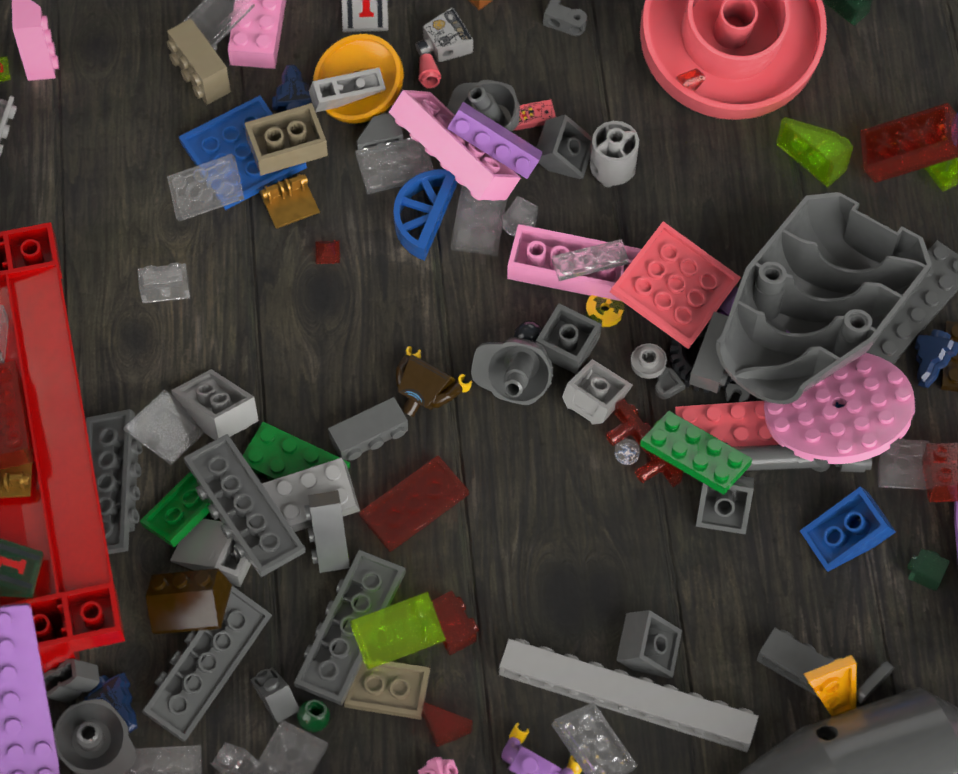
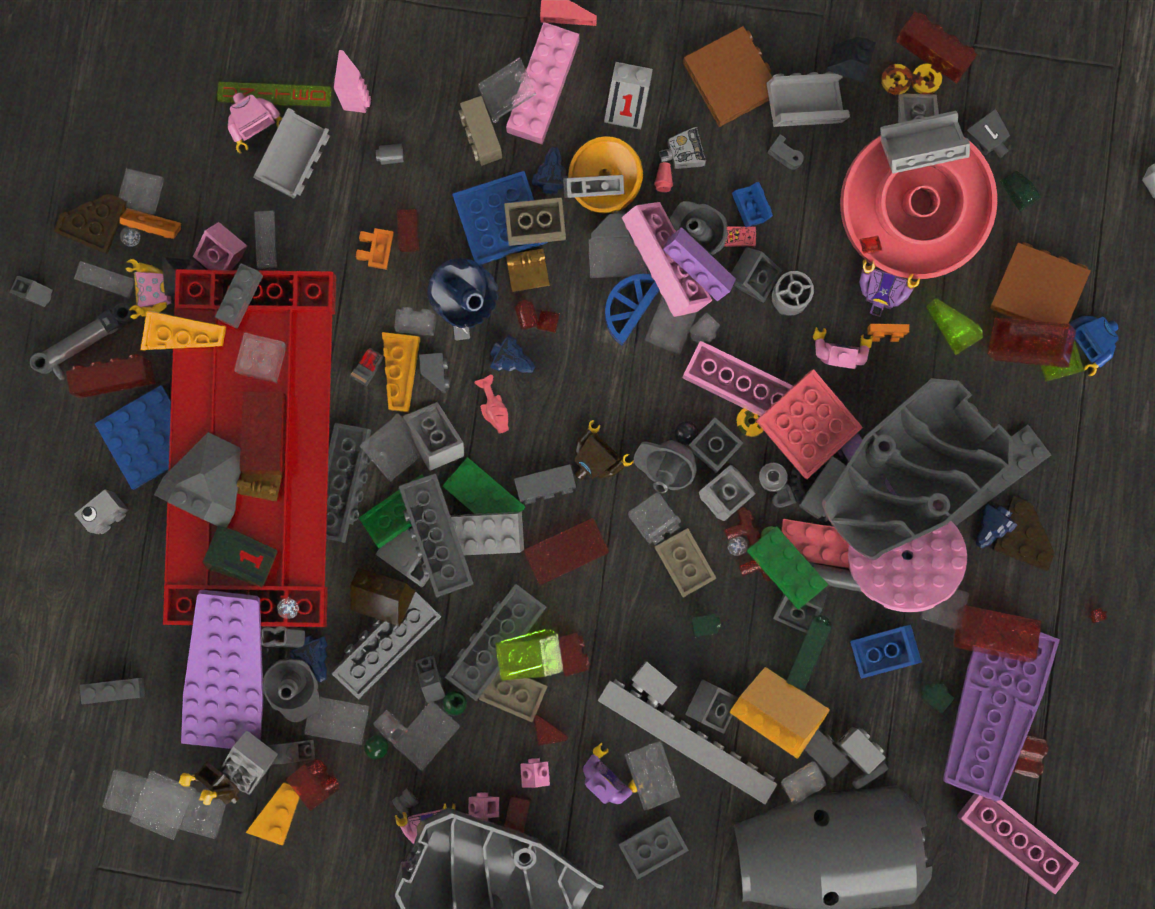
camera: 15 degrees right, 20 degrees up
clear plate [167,154,245,221] -> none
dark grey brick [304,490,350,573] -> none
clear plate [552,239,629,281] -> none
light orange wing [804,655,856,716] -> none
none -> clear tile [277,598,299,618]
none -> leg [350,348,384,387]
none -> orange plate [356,228,394,270]
none -> dark grey brick [376,143,404,165]
none -> light orange wing [382,332,420,412]
none -> clear red brick [397,209,420,252]
none -> dark grey slope [419,353,450,393]
none -> dark blue piece [427,258,498,328]
none -> light grey sticker [453,326,470,340]
none -> coral animal [475,375,509,433]
none -> dark blue rock [490,334,535,373]
none -> clear red brick [515,300,539,330]
none -> clear bracket [628,493,681,545]
none -> light grey brick [631,661,677,705]
none -> dark tan plate [654,528,716,597]
none -> clear green brick [691,614,721,637]
none -> light orange slope [729,667,830,759]
none -> blue bracket [732,182,773,228]
none -> clear bracket [781,762,827,805]
none -> clear green brick [786,615,831,690]
none -> bright pink torso [813,327,873,369]
none -> light grey brick [836,727,886,774]
none -> torso [859,259,920,317]
none -> orange plate [868,324,909,342]
none -> dark orange brick [990,242,1091,337]

